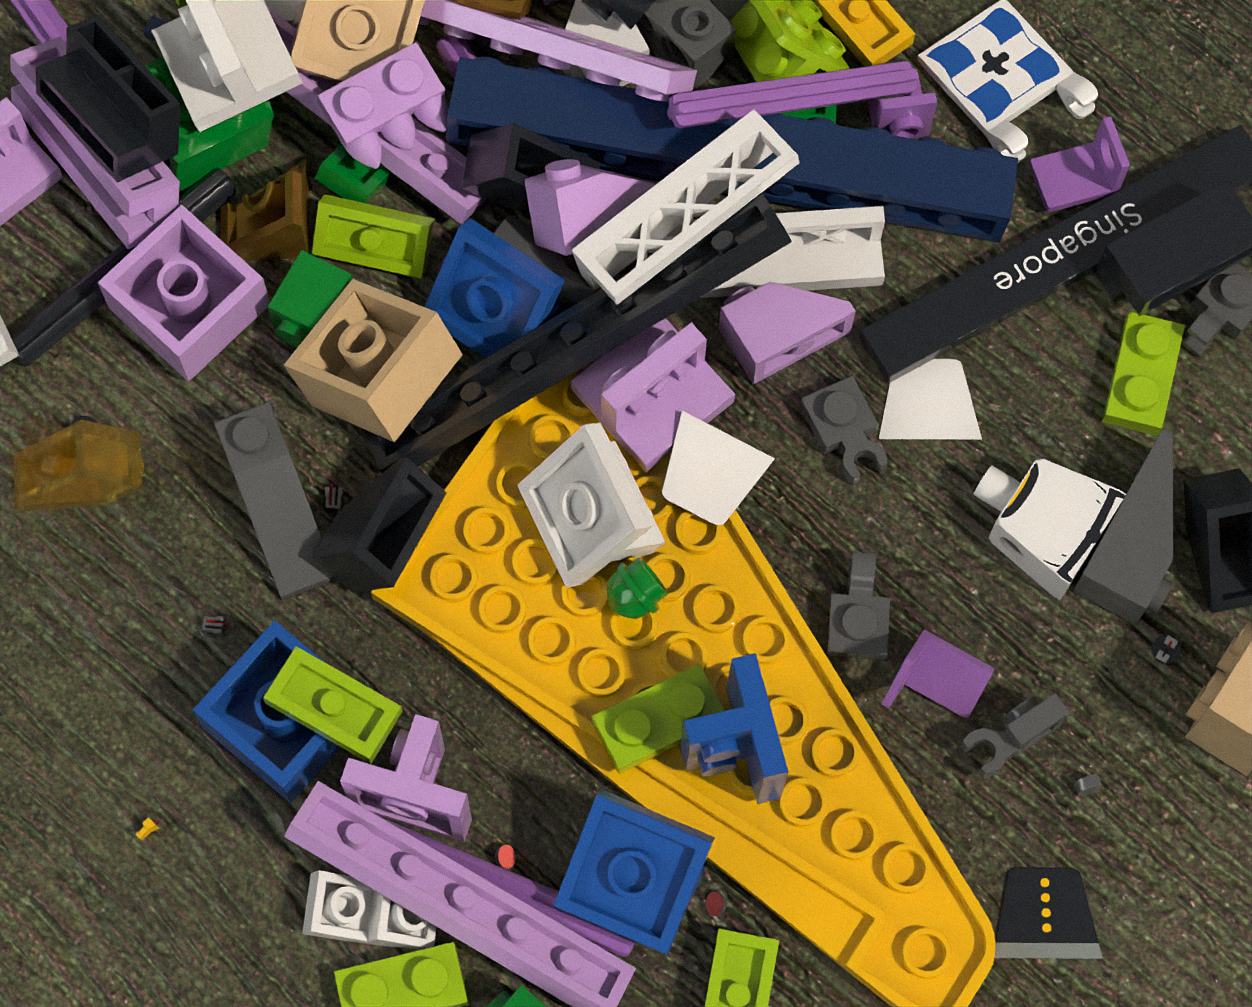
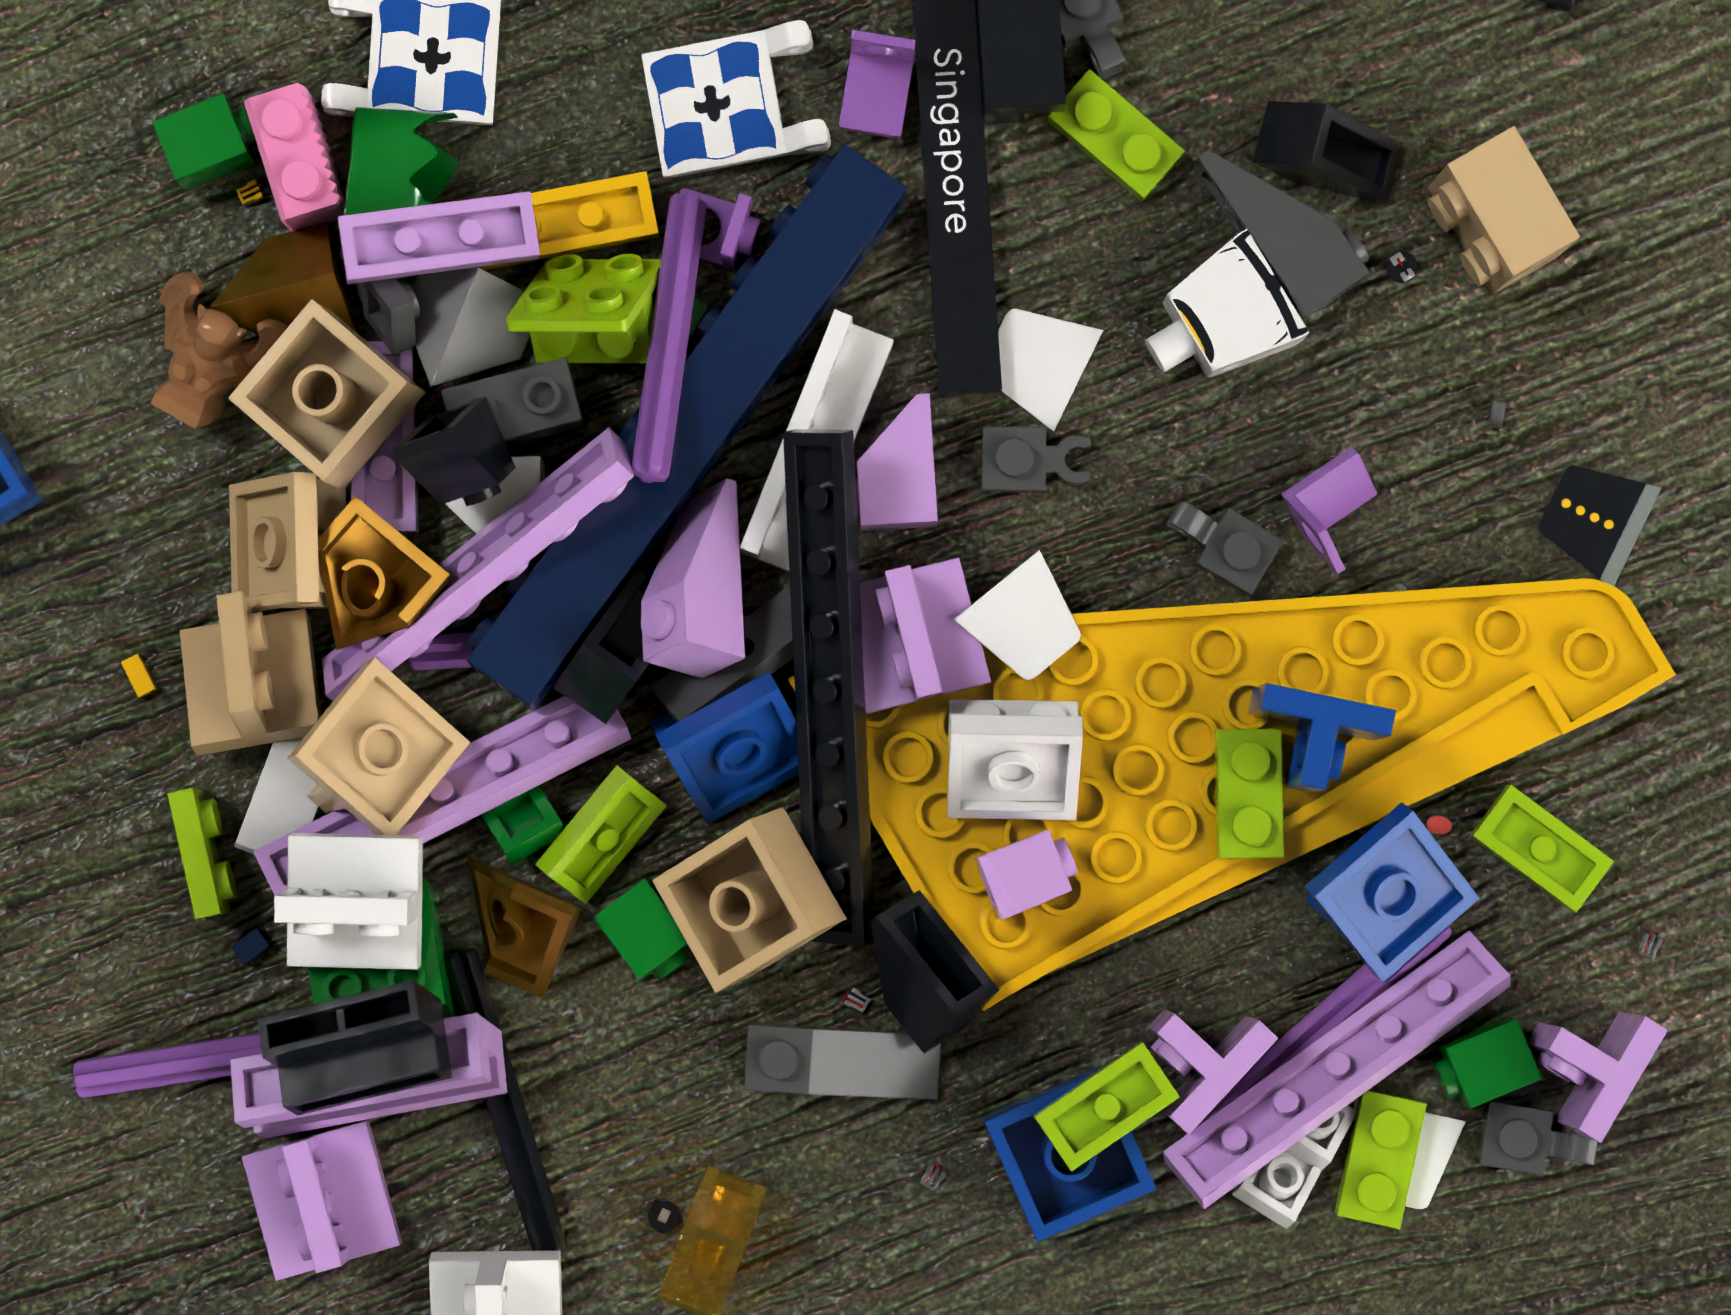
camera: 65 degrees left, 15 degrees up
lavender brick [98,205,270,382] -> none
lavender plate [317,42,448,169] -> none
coral piece [495,845,516,869] -> none
white fence [572,109,799,305] -> none
green plate [607,557,669,619] -> none
dark grey plate [960,693,1070,779] -> none
none -> lavender slope [974,830,1078,920]

